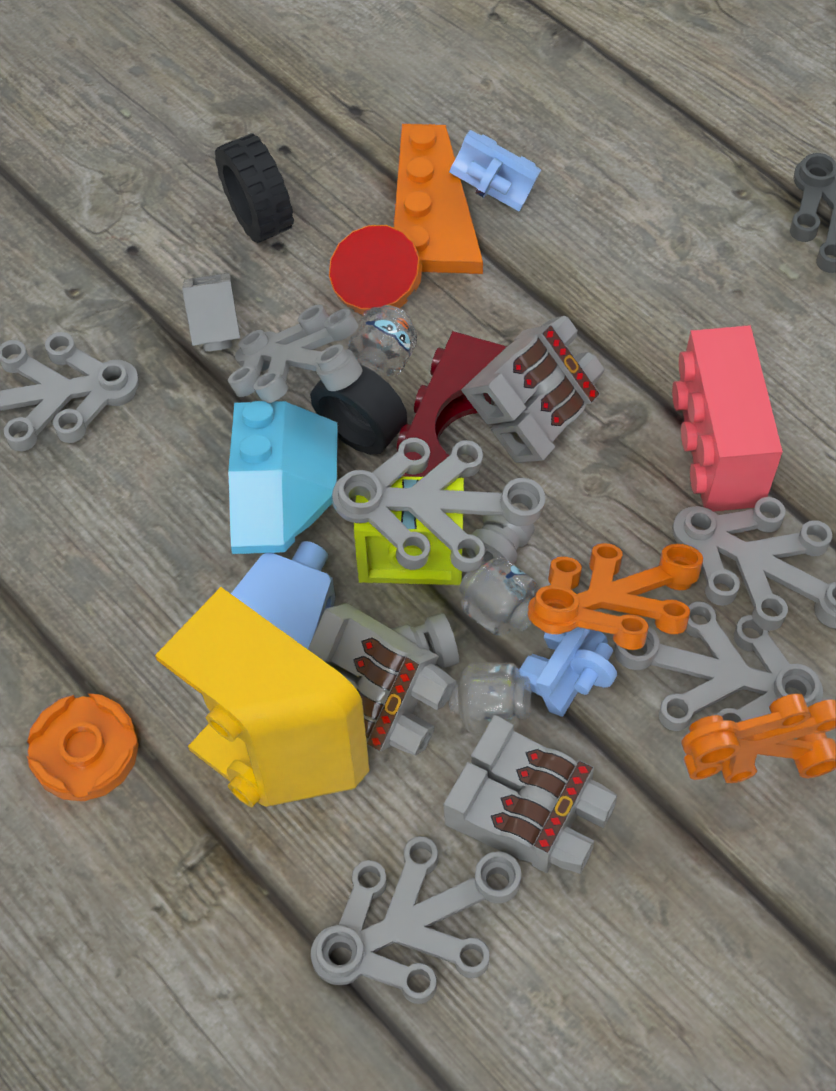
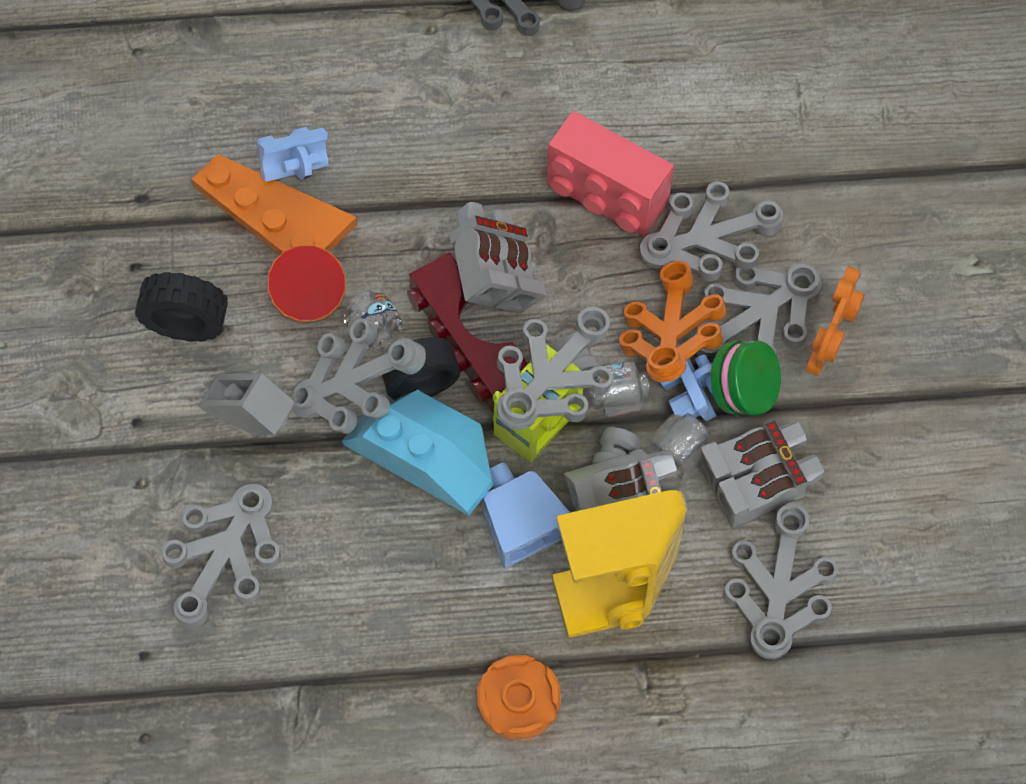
camera: 55 degrees left, 5 degrees up
none -> green head [711,340,781,415]

